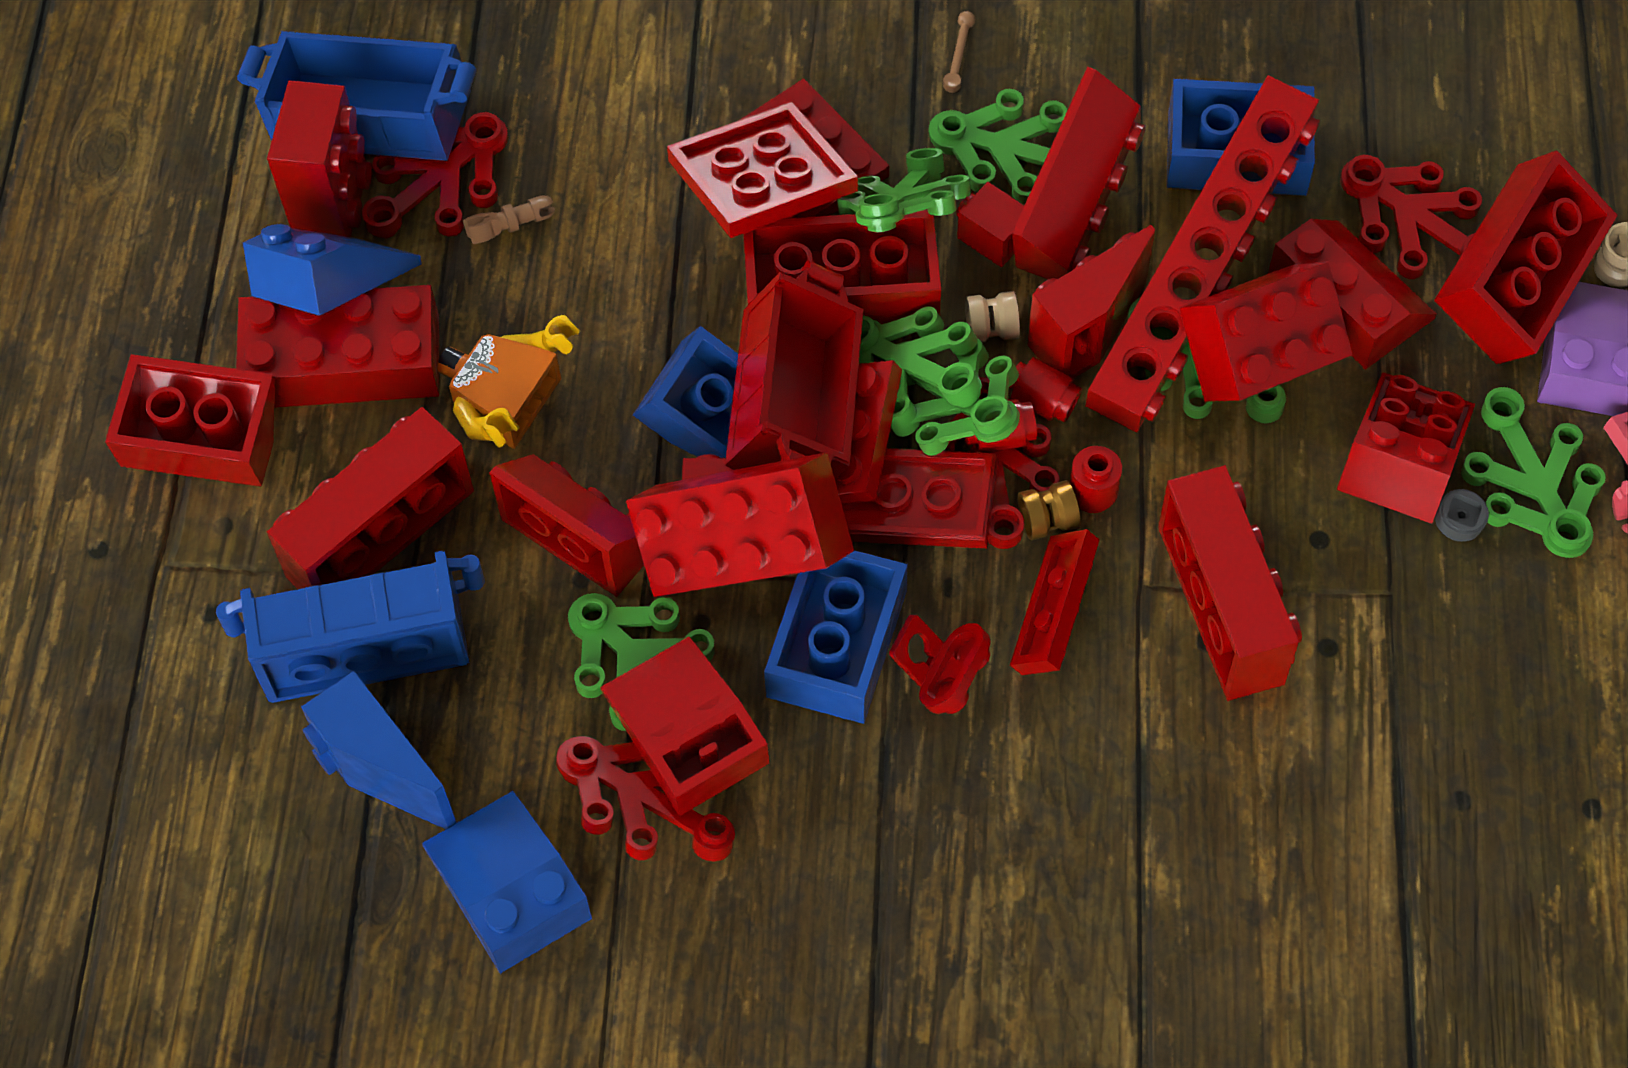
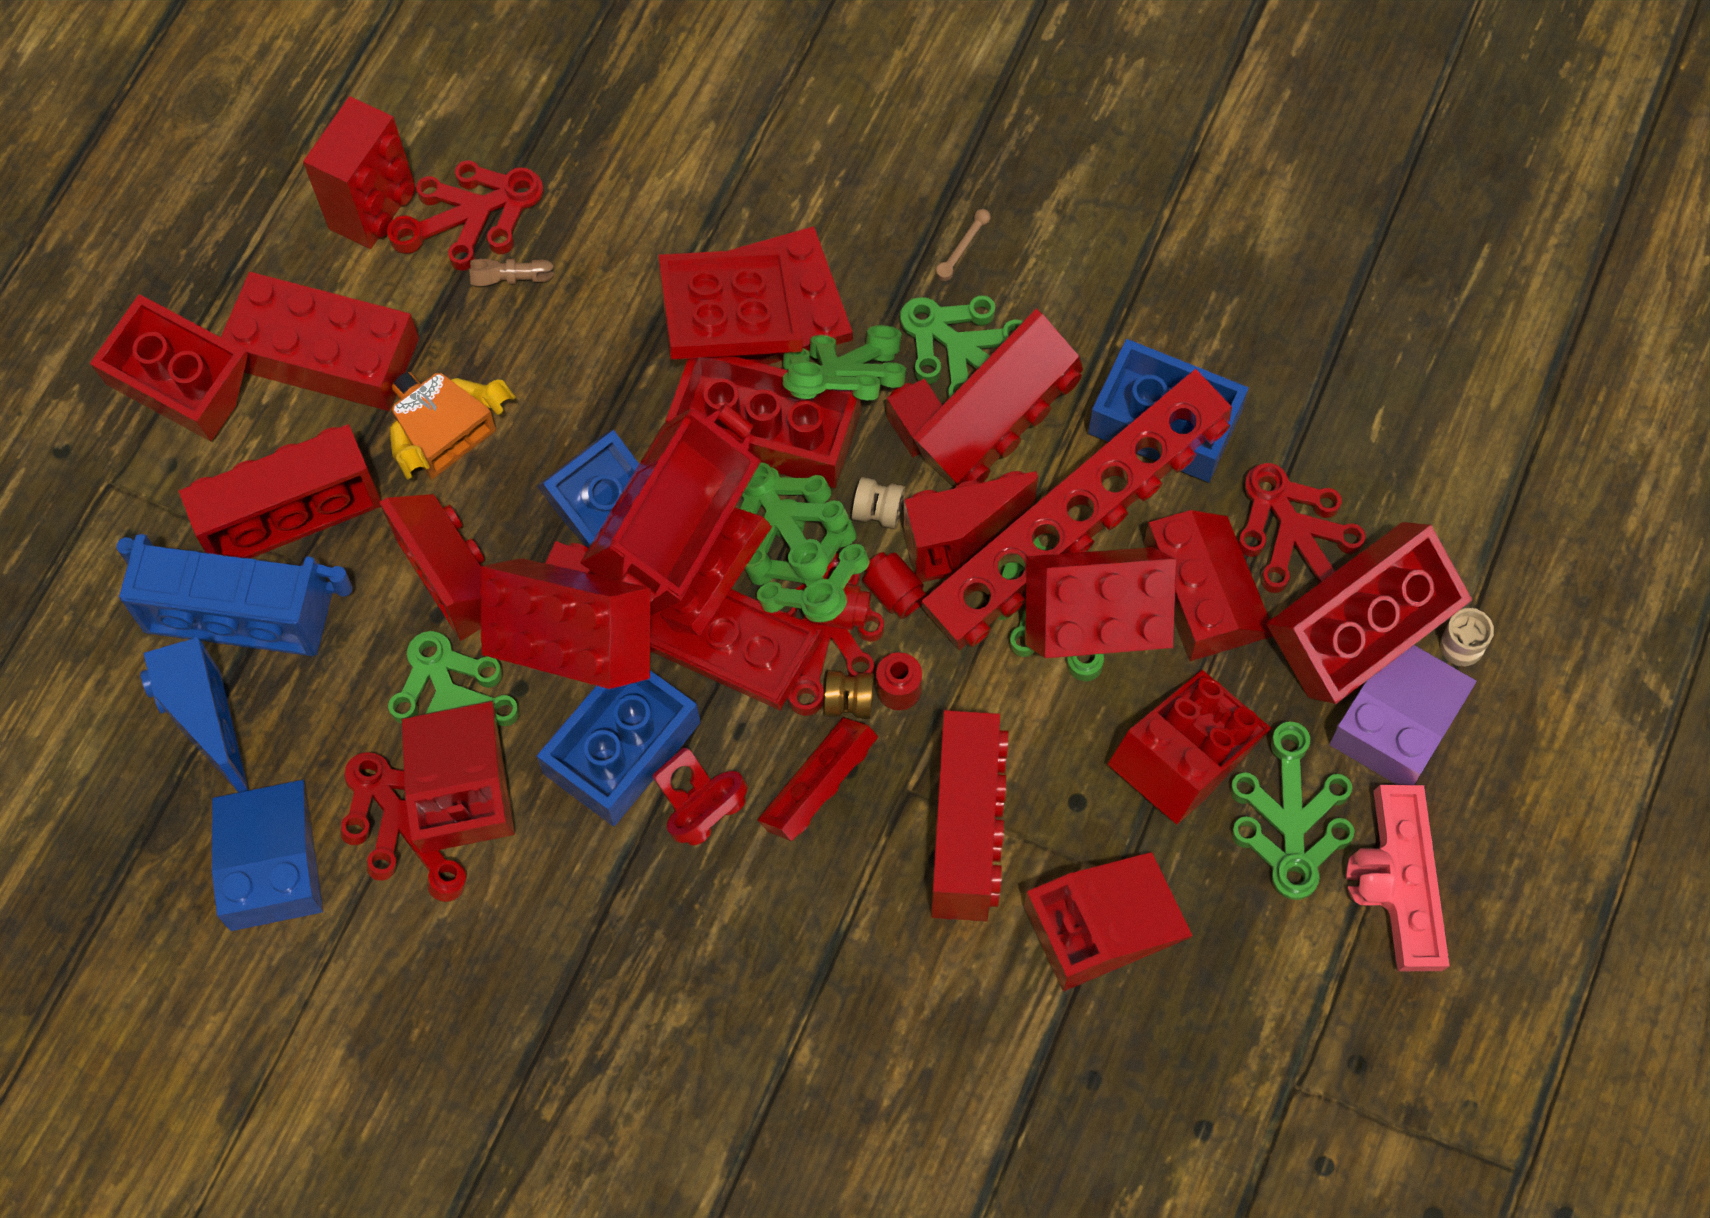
camera: 20 degrees right, 5 degrees up
blue container [237,31,476,161] -> none
blue slope [243,224,422,316] -> none
dark grey tile [1435,489,1489,542] -> none
none -> red slope [1024,852,1193,992]

